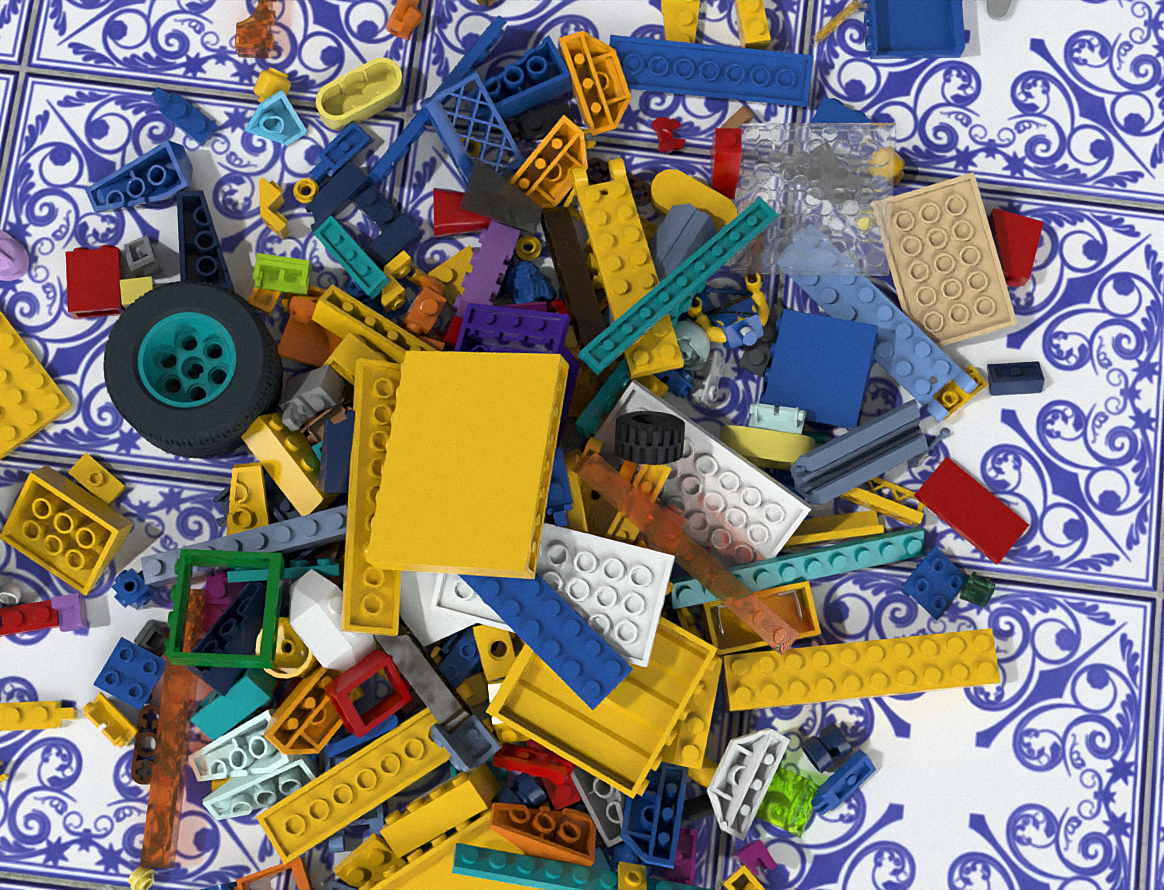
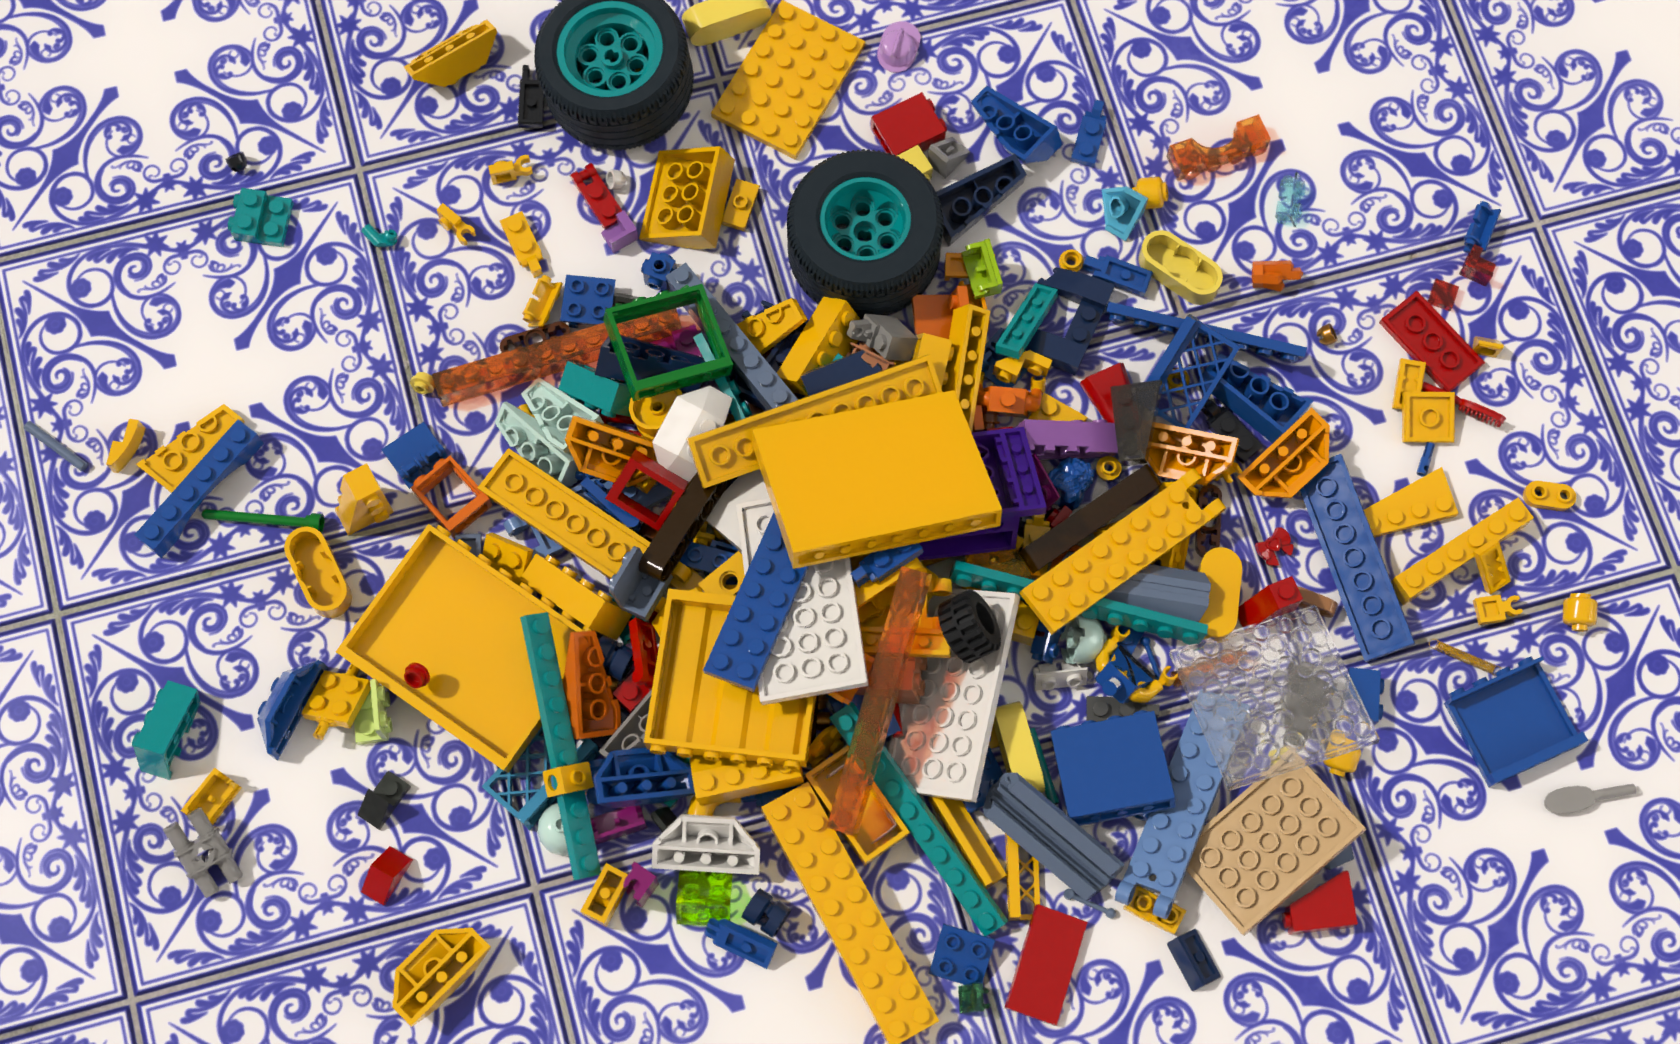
camera: 70 degrees right, 5 degrees down
yellow slope [259,177,290,240] -> none
teal plate [578,197,779,375] -> none
light aqua hinge [749,402,806,434] -> none

